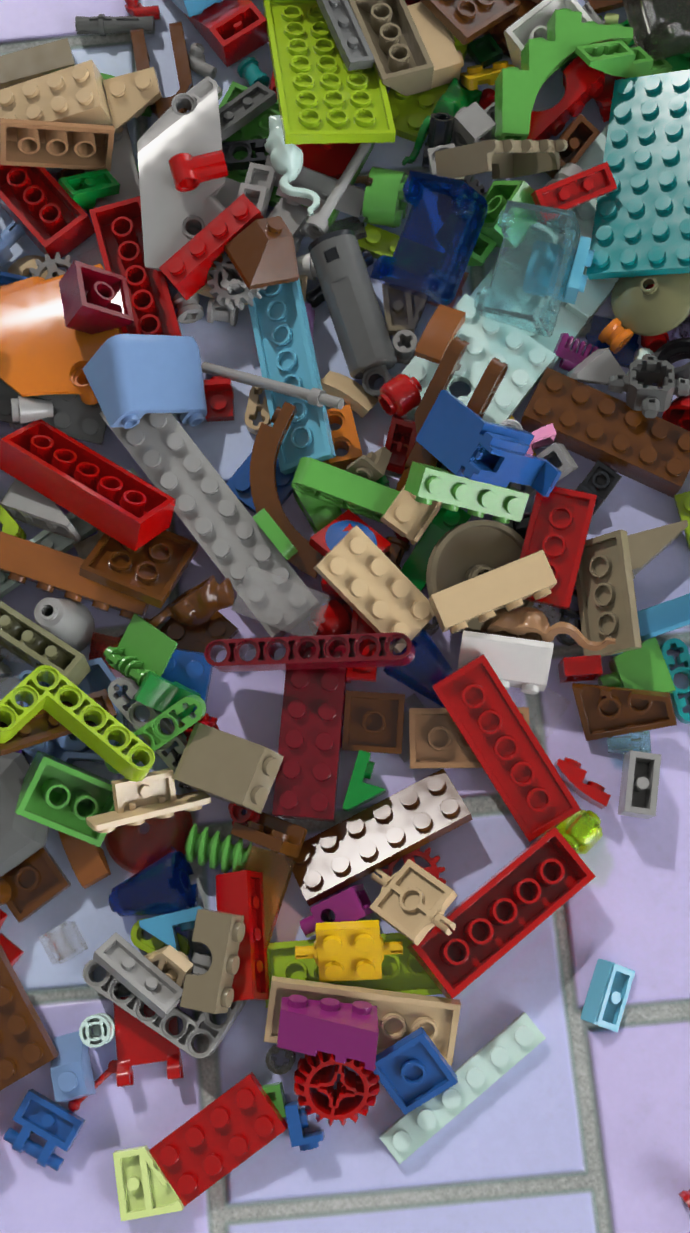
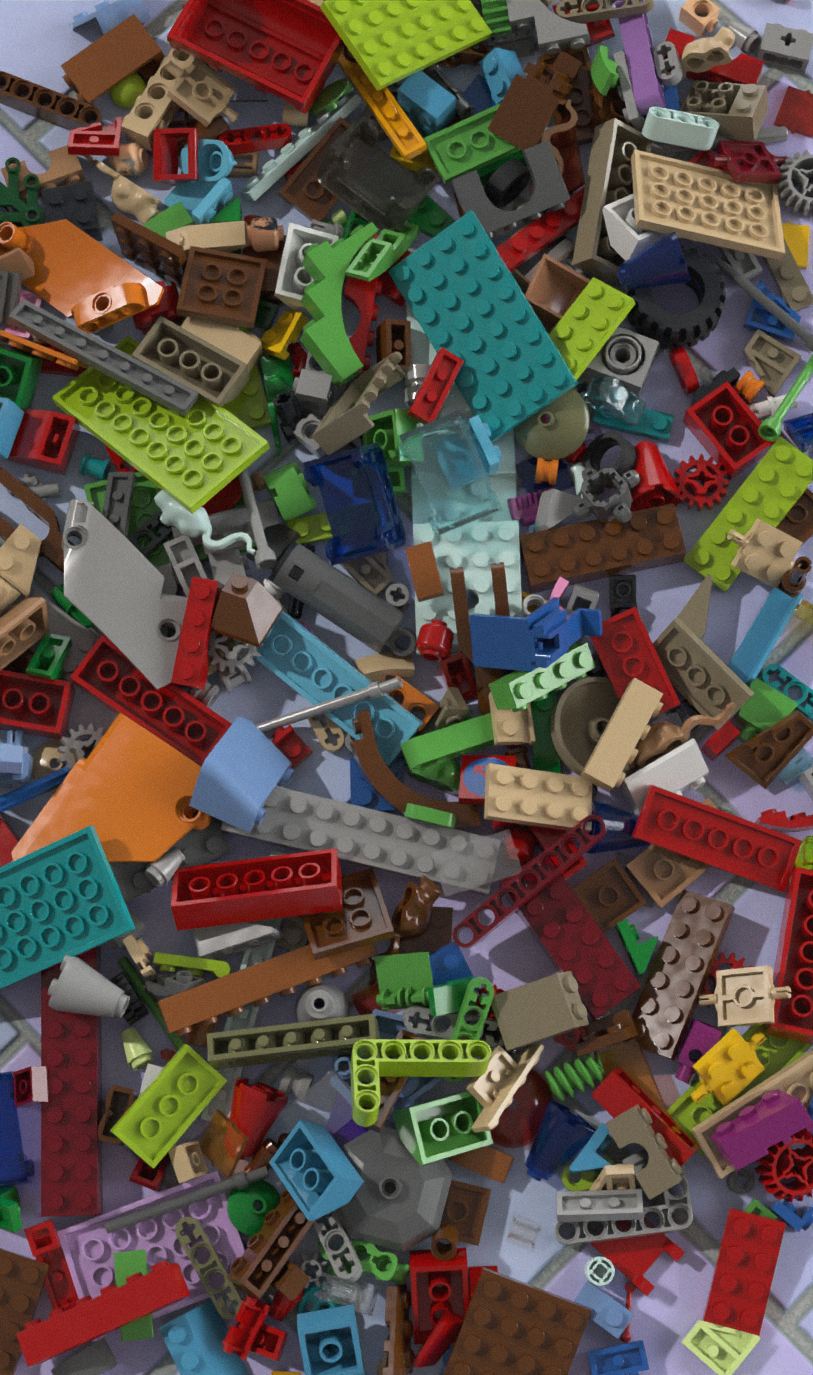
camera: 45 degrees left, 0 degrees up
dark red slope [59,260,134,334] -> none
red piece [169,150,228,192] -> none

